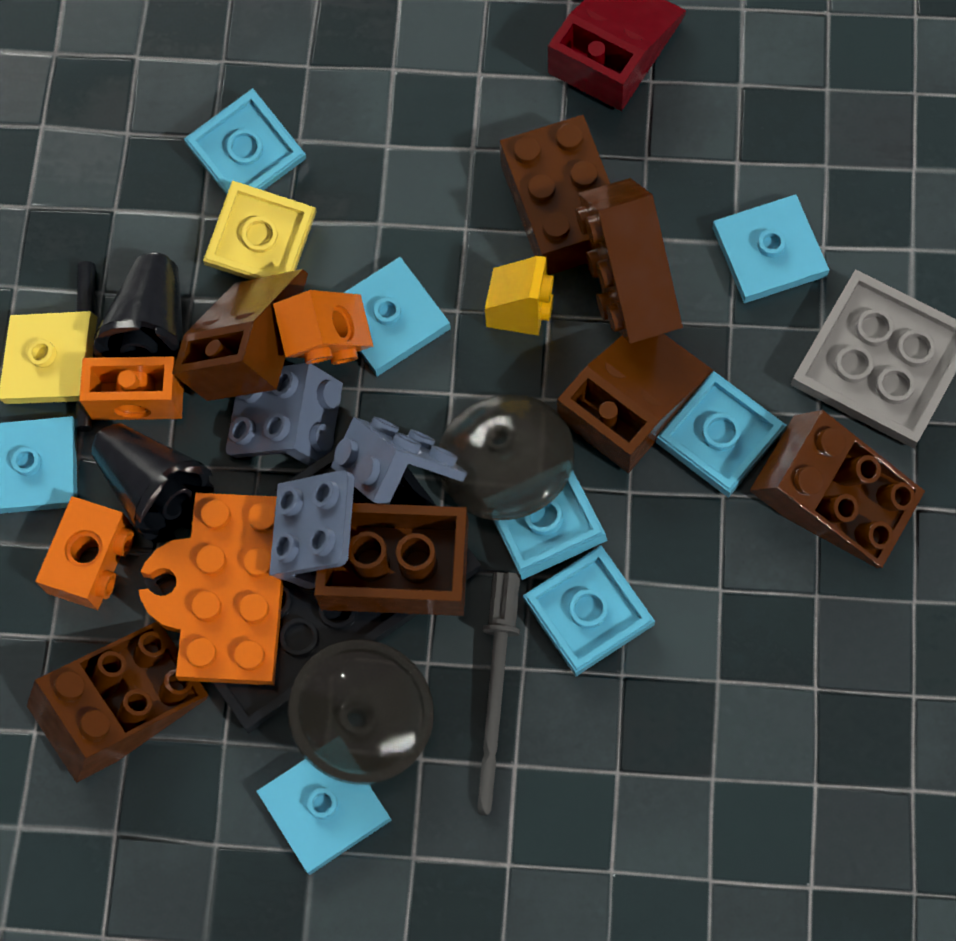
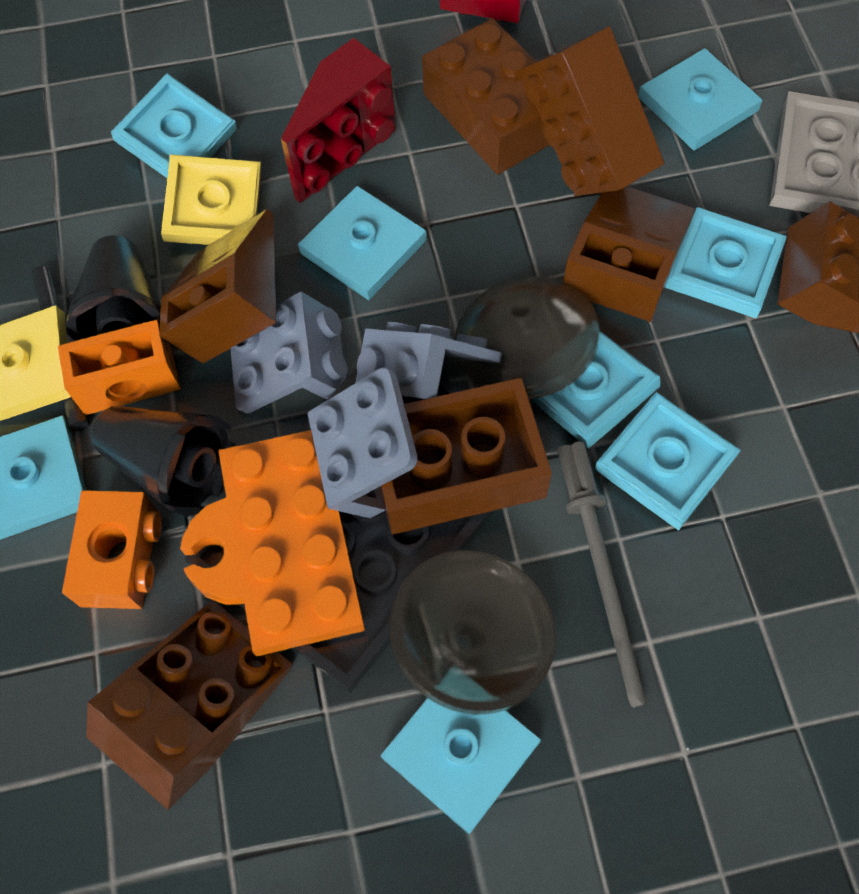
camera: 20 degrees left, 5 degrees down
orange brick [273,290,373,365] -> none
yellow slope [485,256,554,336] -> none
none -> dark red slope [281,38,396,203]

